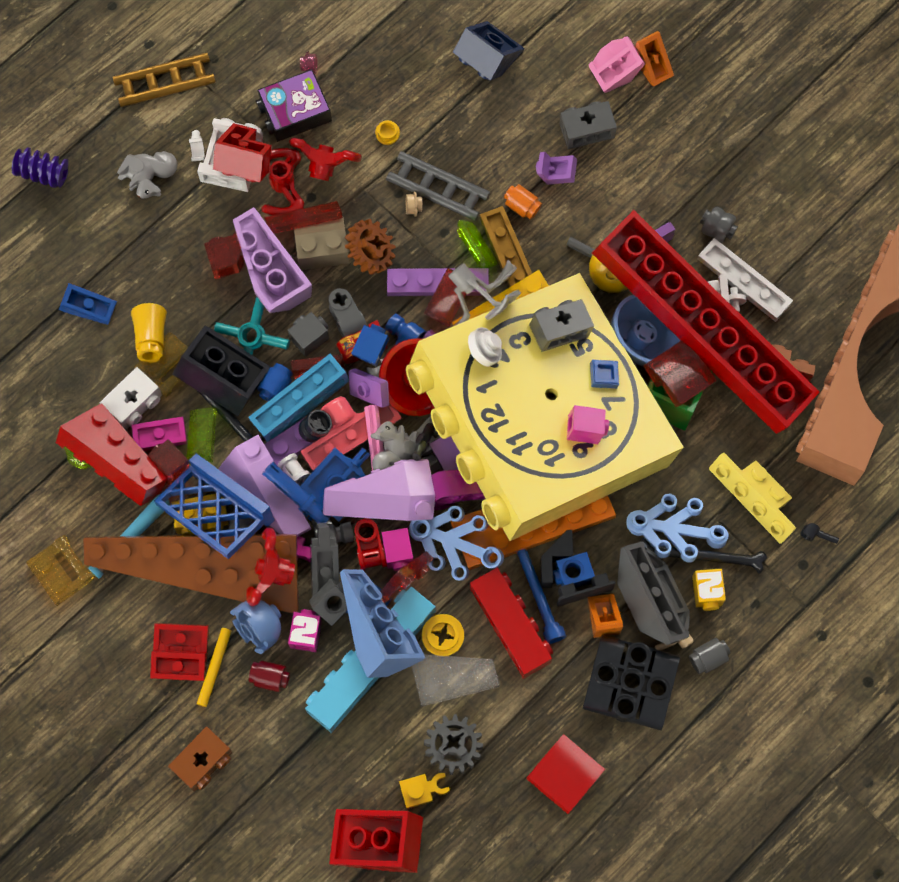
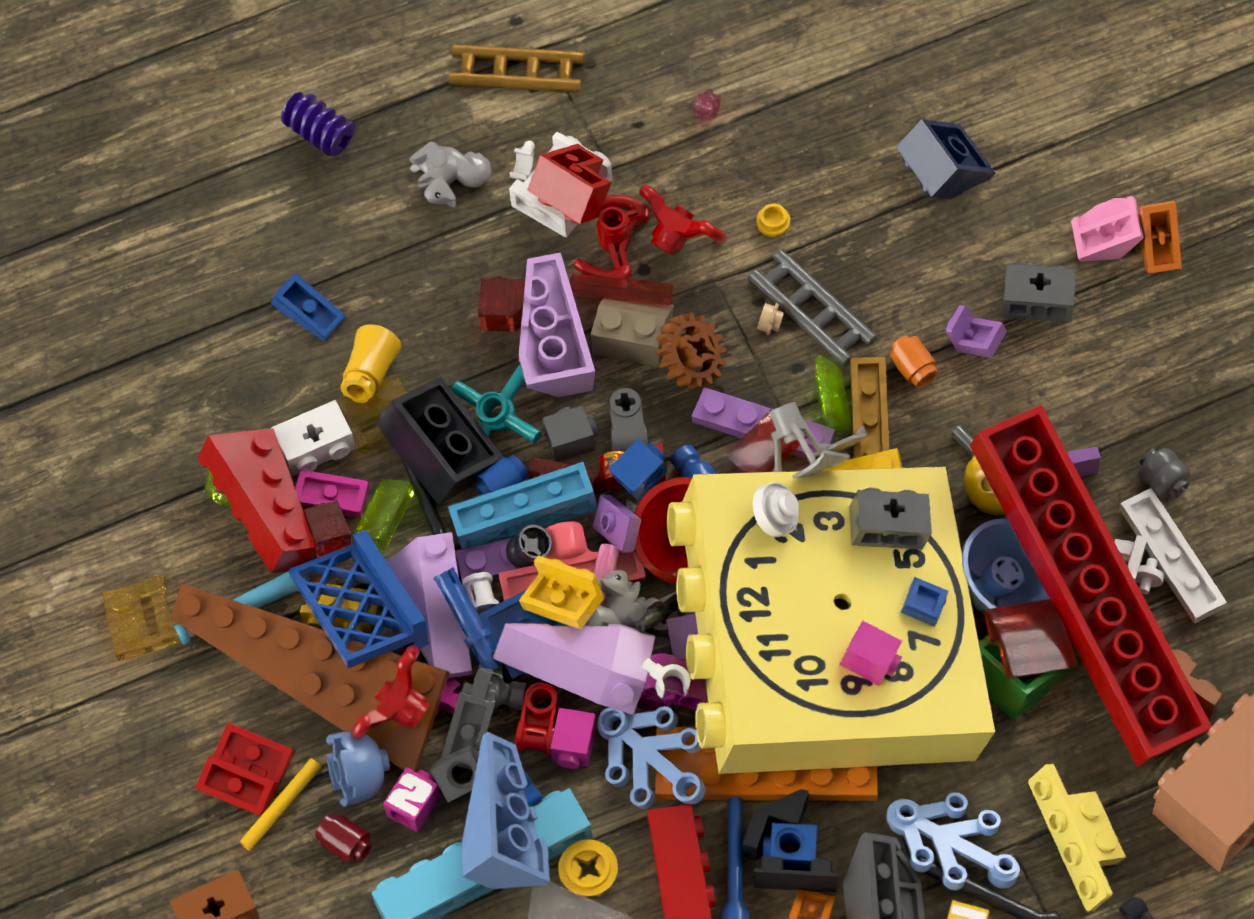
camera: 25 degrees right, 10 degrees down
brick [255,69,332,142] -> none
clear red wing [380,551,434,604] -> none
none -> yellow bracket [519,556,604,630]
none -> white piece [642,658,690,698]

